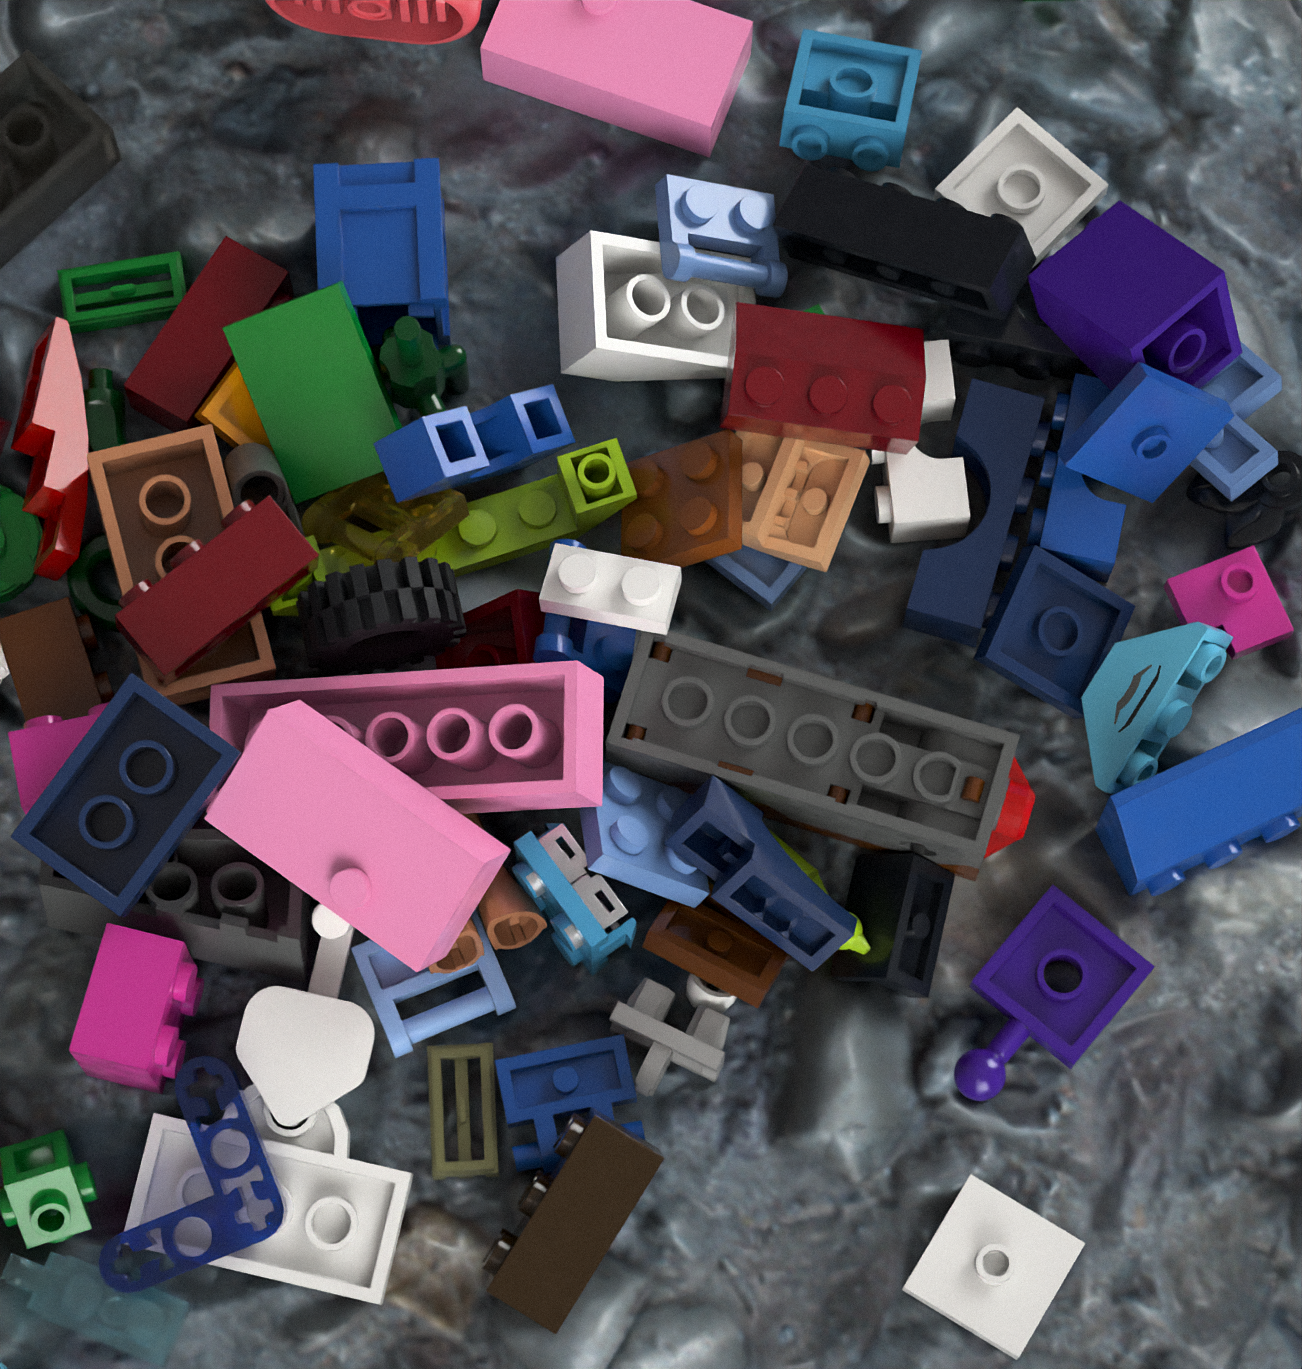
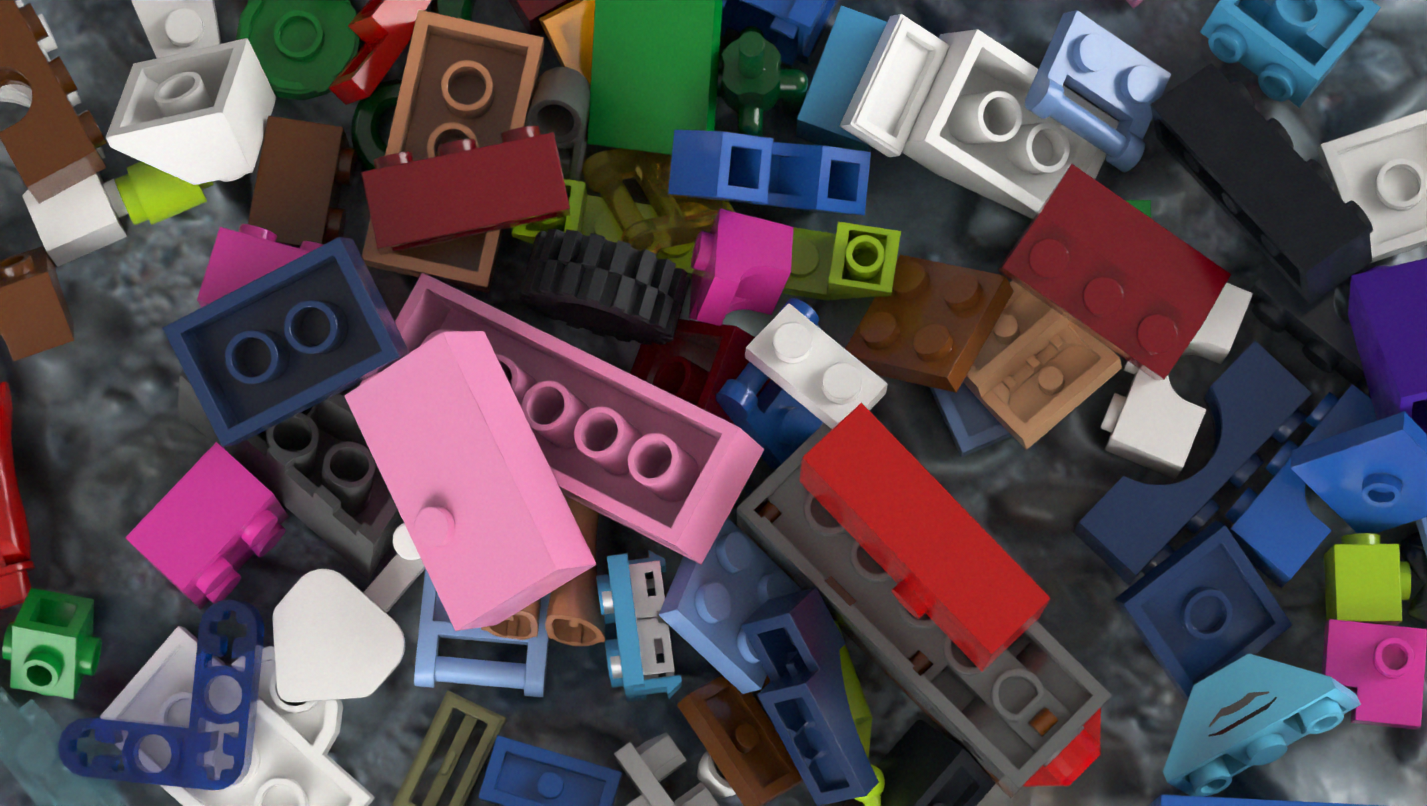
camera: 30 degrees right, 5 degrees up
none -> dark pink brick [689,209,793,326]
none -> dark azure brick [796,5,887,152]
none -> red brick [799,403,1051,672]
none -> white tile [840,14,950,157]
none -> lime brick [1324,533,1411,626]

